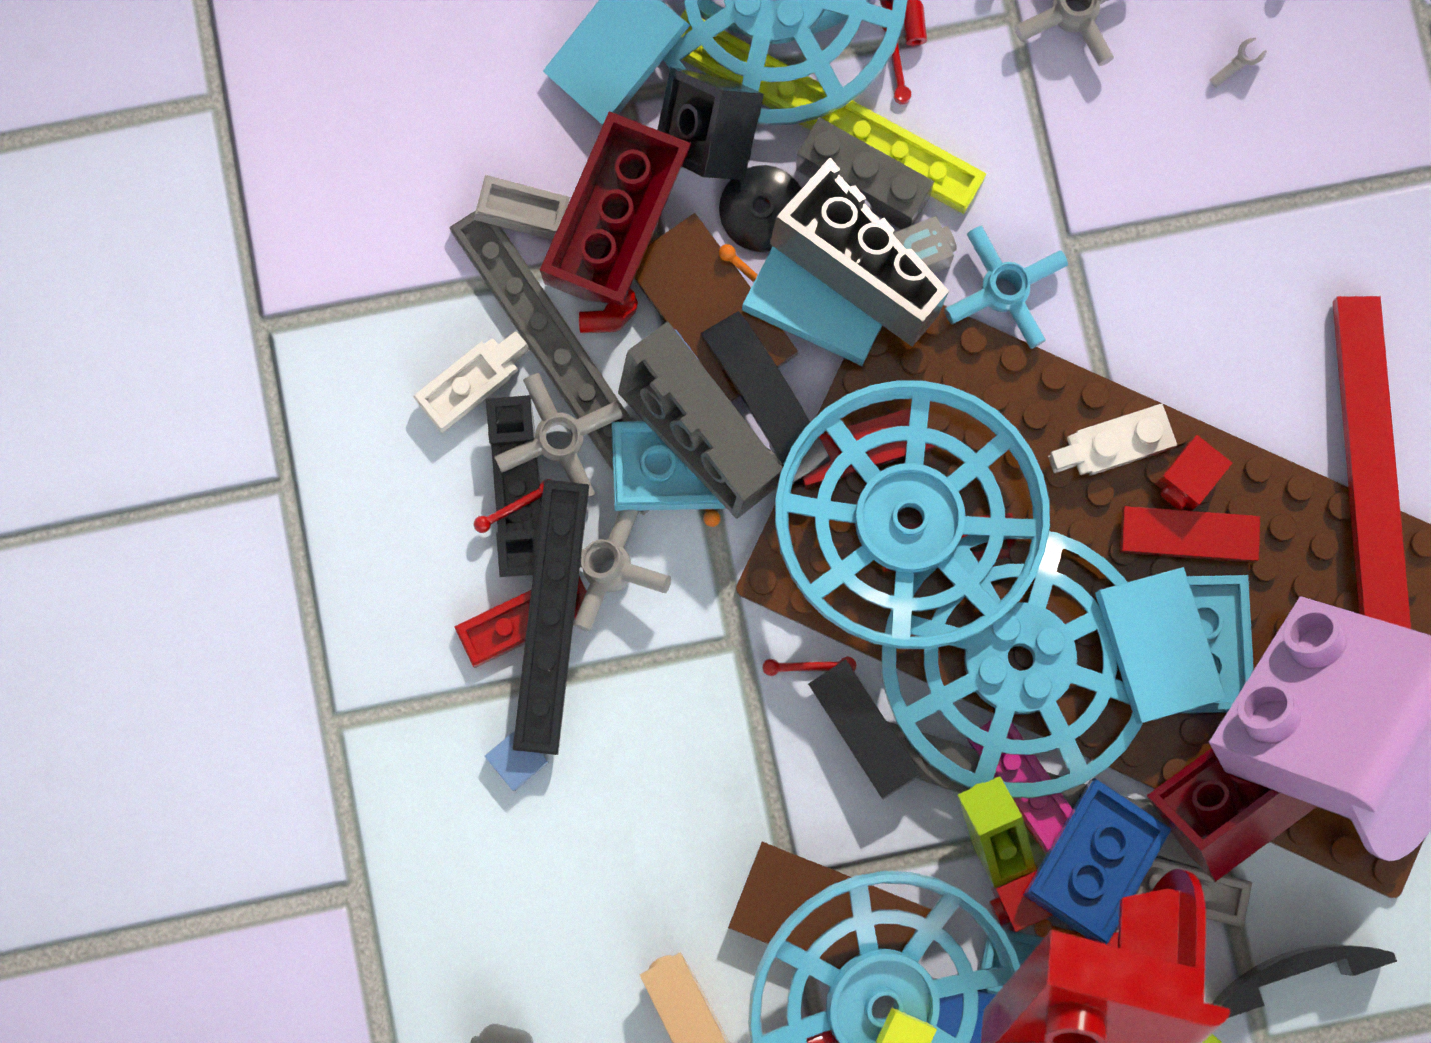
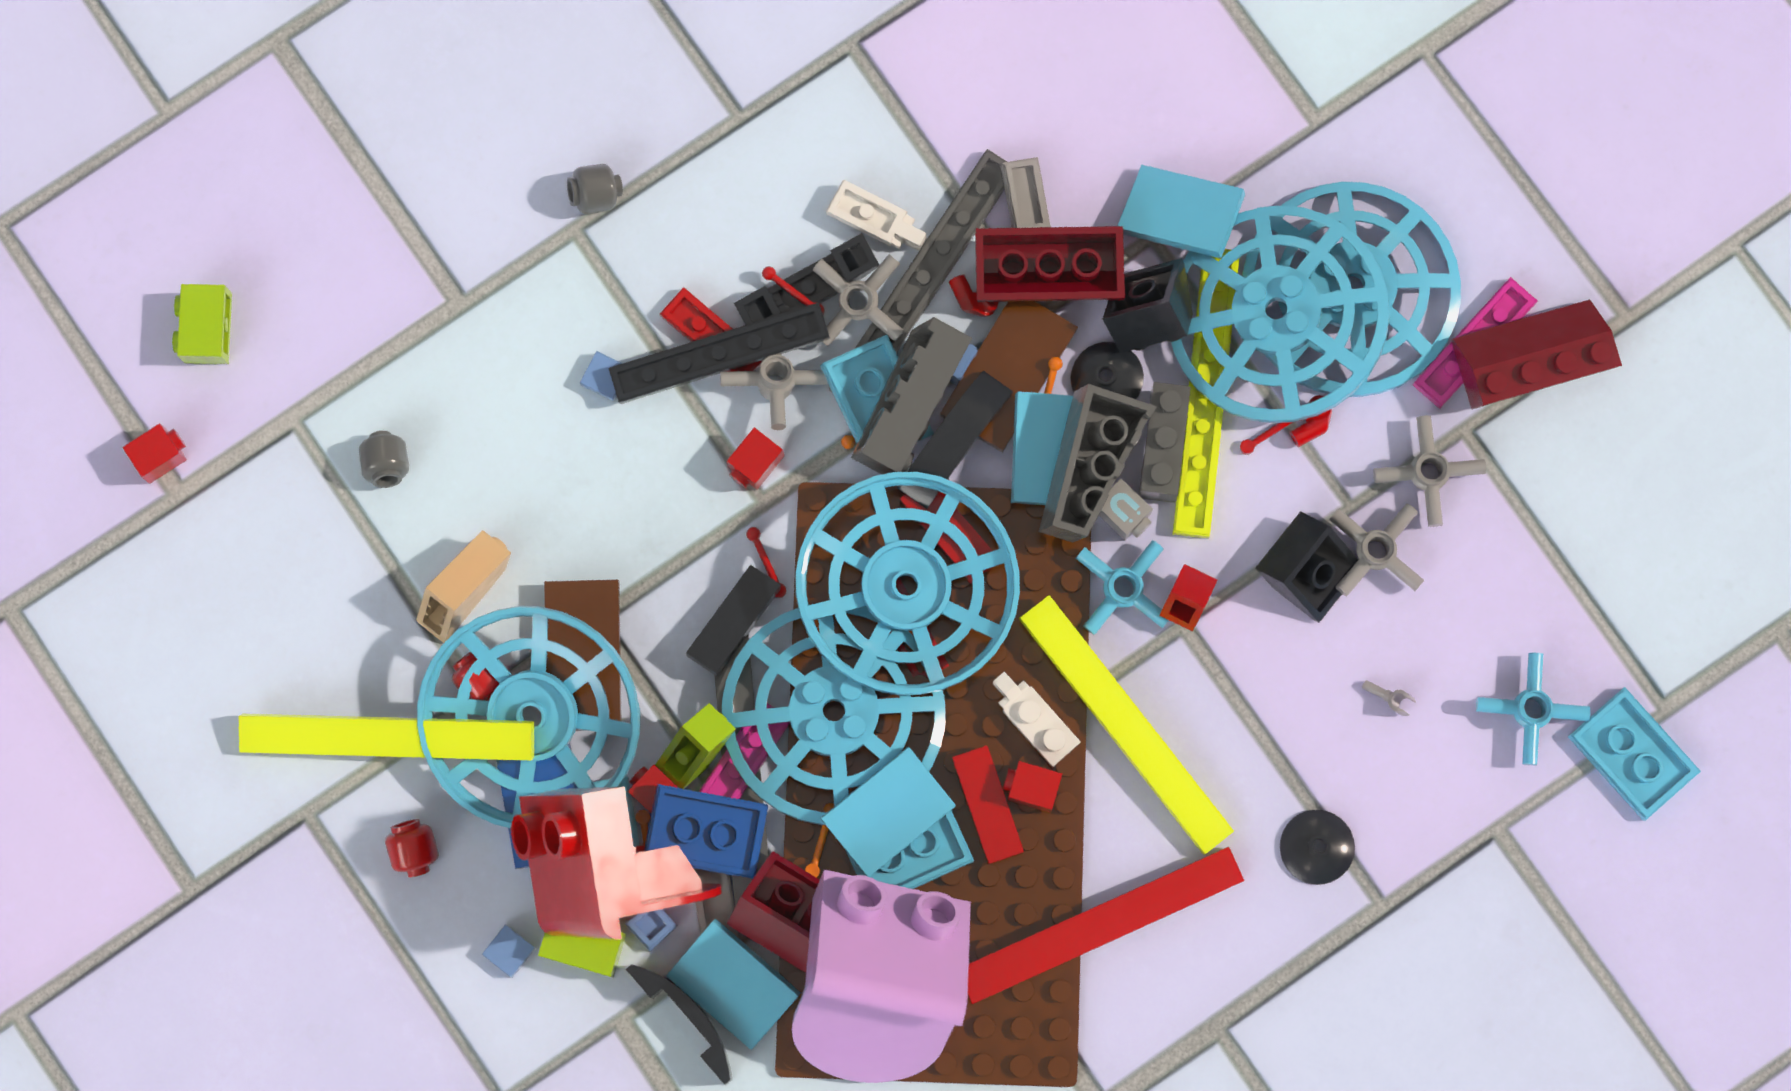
camera: 65 degrees right, 0 degrees up
none -> dark grey head [567,164,623,214]
none -> medium azure tile [666,918,801,1050]
none -> red brick [726,427,784,490]
none -> orange hinge [805,803,834,878]
none -> neon yellow tile [1019,595,1234,855]
none -> red brick [1159,564,1218,632]
none -> black slope [1255,511,1359,623]
none -> black dish [1280,810,1355,885]

